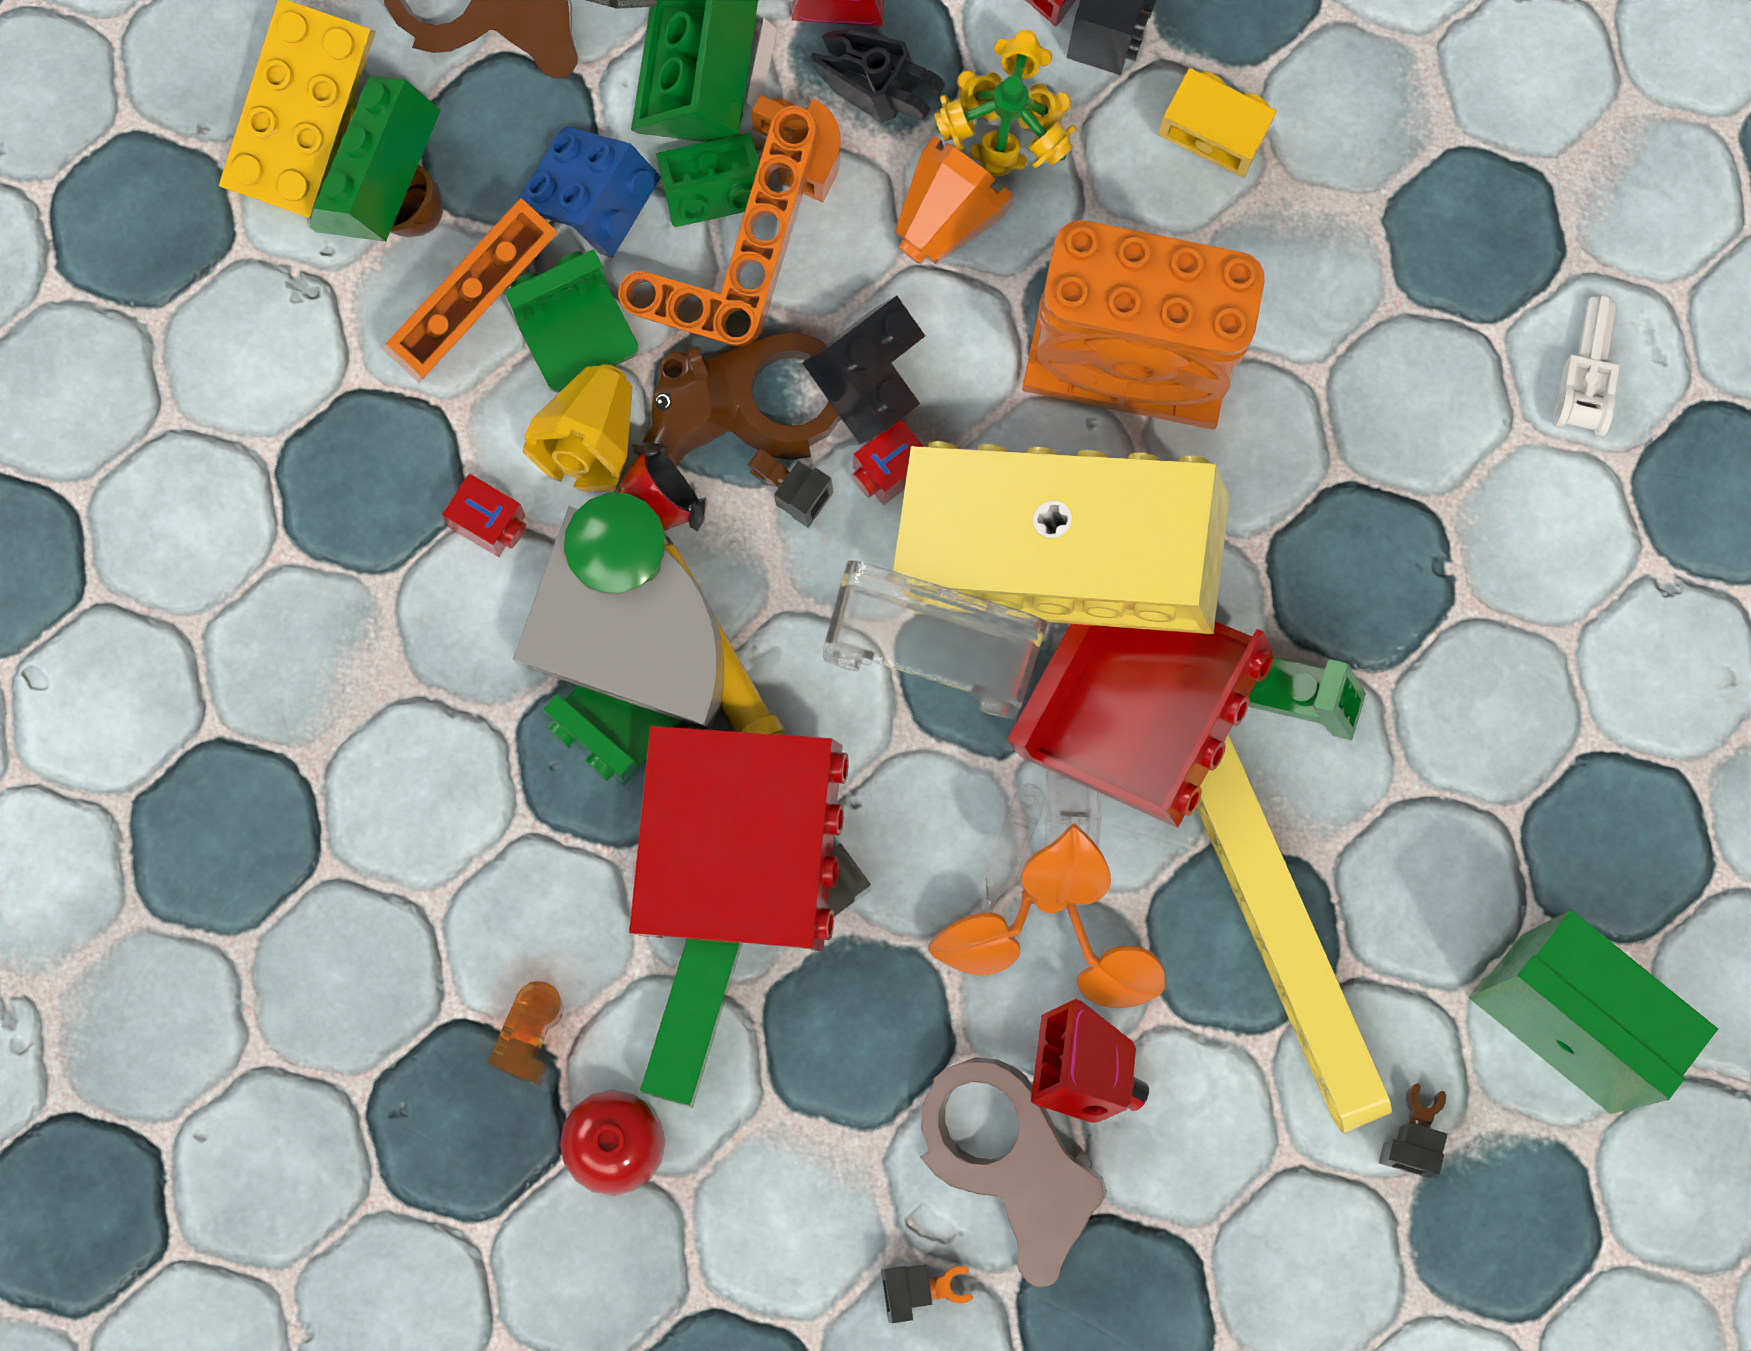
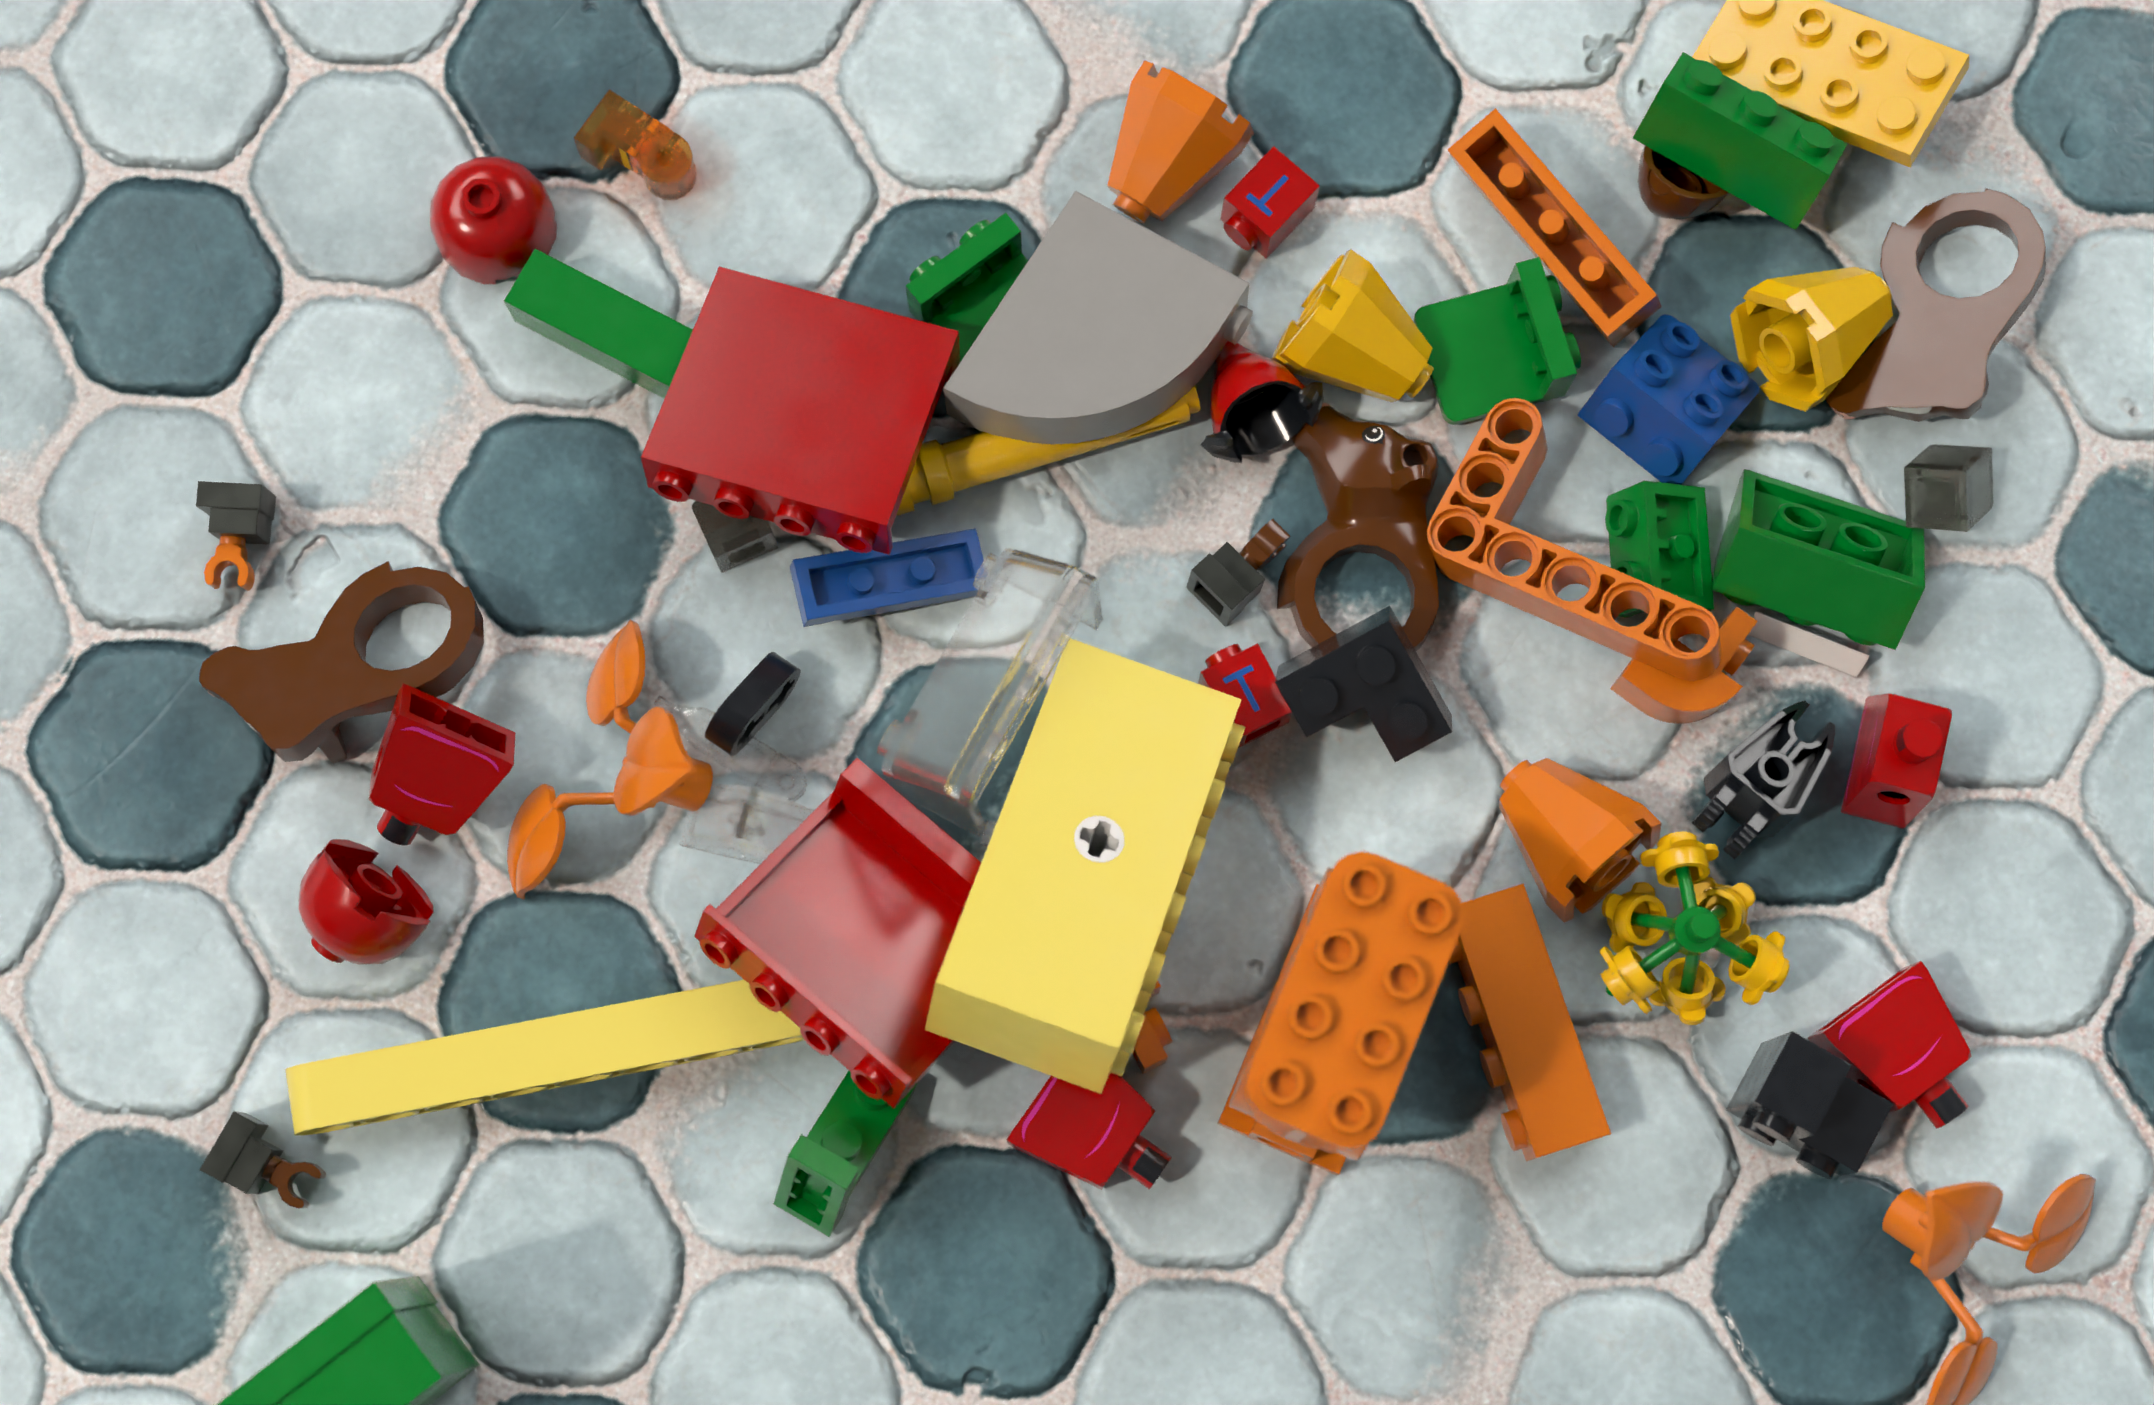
camera: 105 degrees right, 0 degrees up
green dish [564,493,665,594] -> none
yellow brick [1158,68,1277,178] -> none
none -> red cylinder [298,839,434,964]
none -> black beam [704,652,801,757]
none -> blue hinge [789,528,991,627]
none -> red torso [1006,1073,1172,1190]
none -> orange cone [1107,60,1254,224]
none -> orange brick [1448,883,1611,1161]
none -> yellow cone [1730,267,1893,412]

